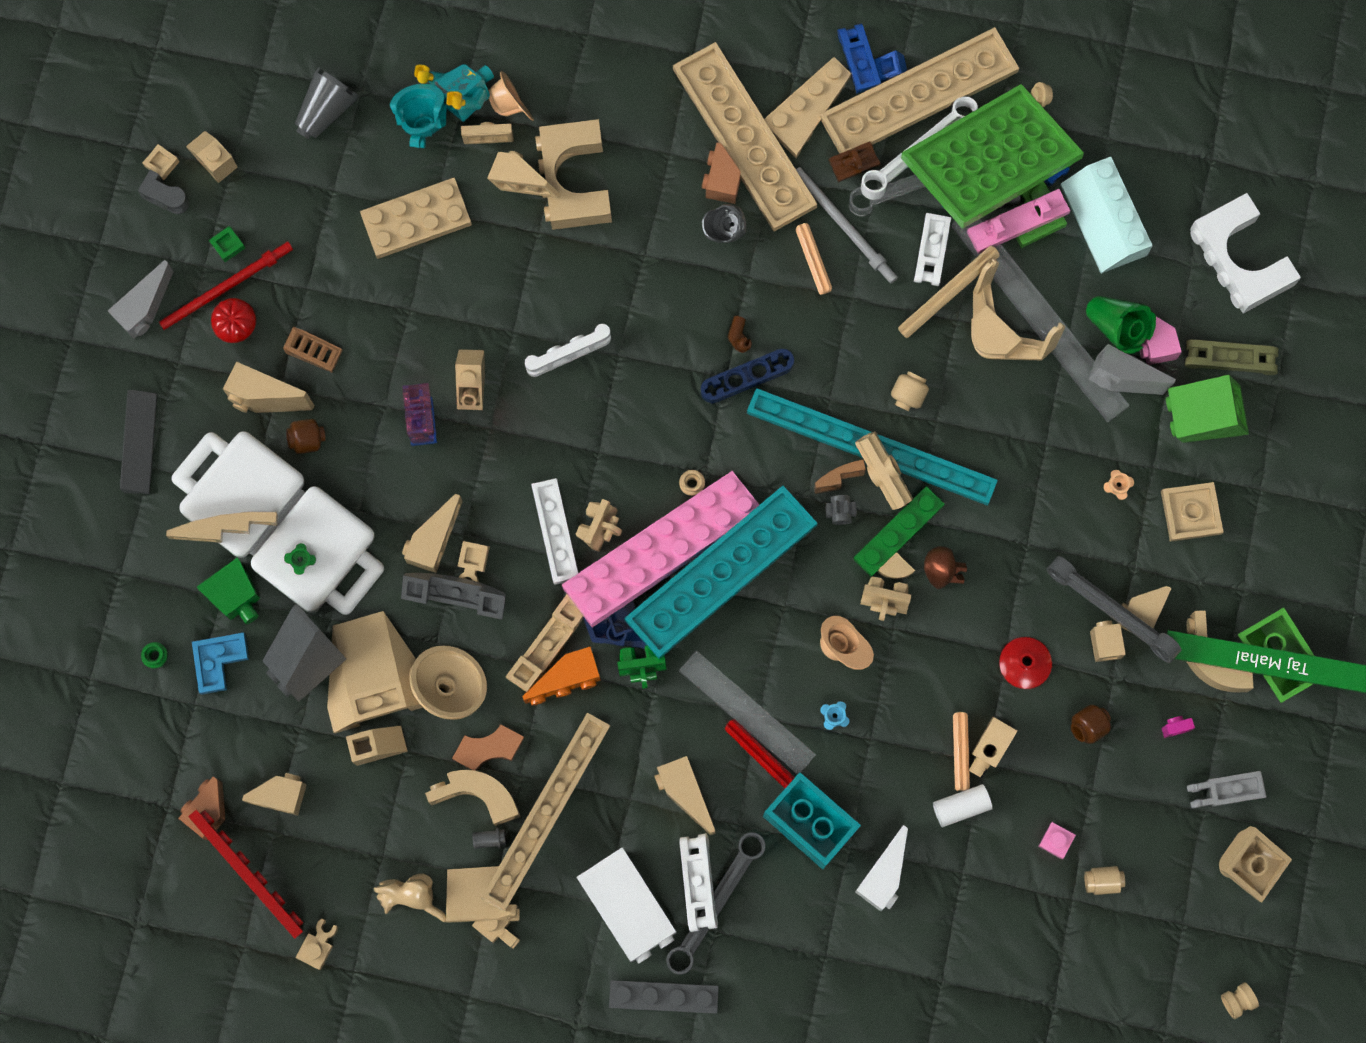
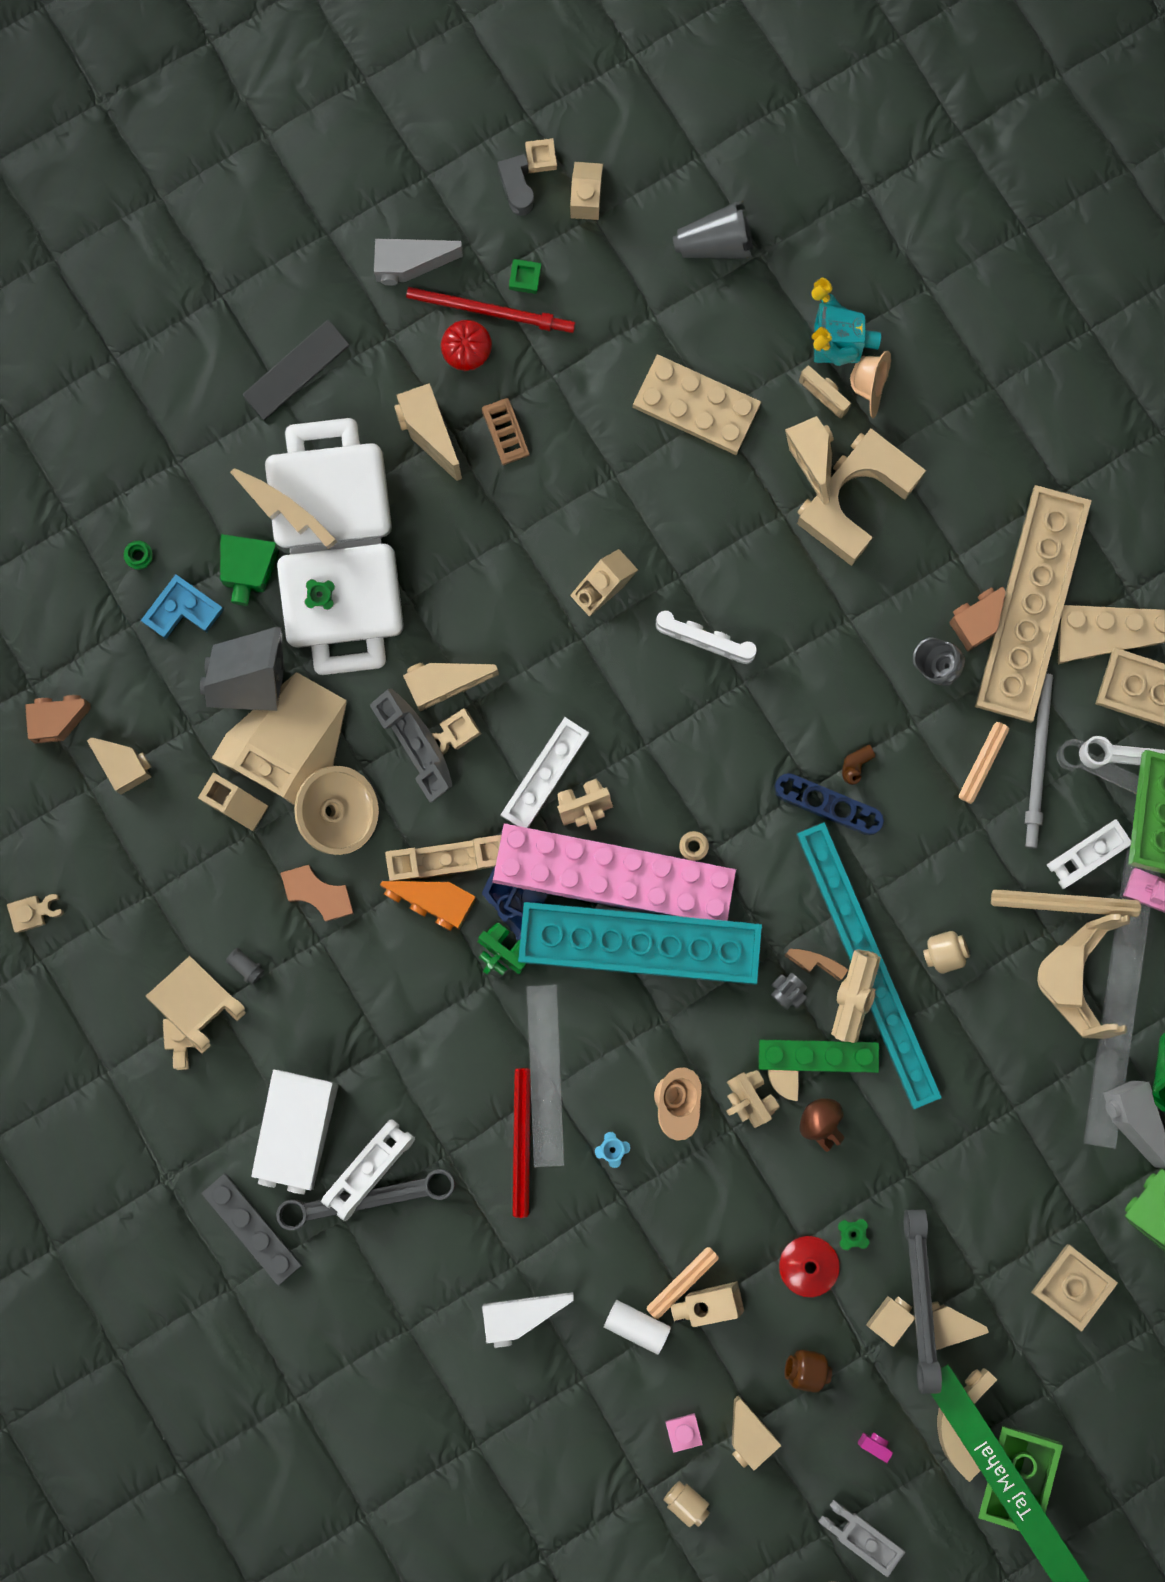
camera: 45 degrees right, 5 degrees up
red plate [188,809,304,939] -> none
reddish brown head [286,419,325,454] -> none
tan animal [374,874,446,922] -> none
teal helmet [390,84,447,148] -> none
clear pink hips [402,383,437,446] -> none
tan arch [425,770,521,826] -> none
tan plate [481,713,610,912] -> none
tan slope [654,756,715,835] -> none
teal slope [763,772,861,869] -> none
reddish brown hips [828,141,880,183] -> none
light nougat plate [1104,470,1134,500] -> none
none -> tan slope [732,1395,781,1470]
none -> green plate [838,1219,869,1250]

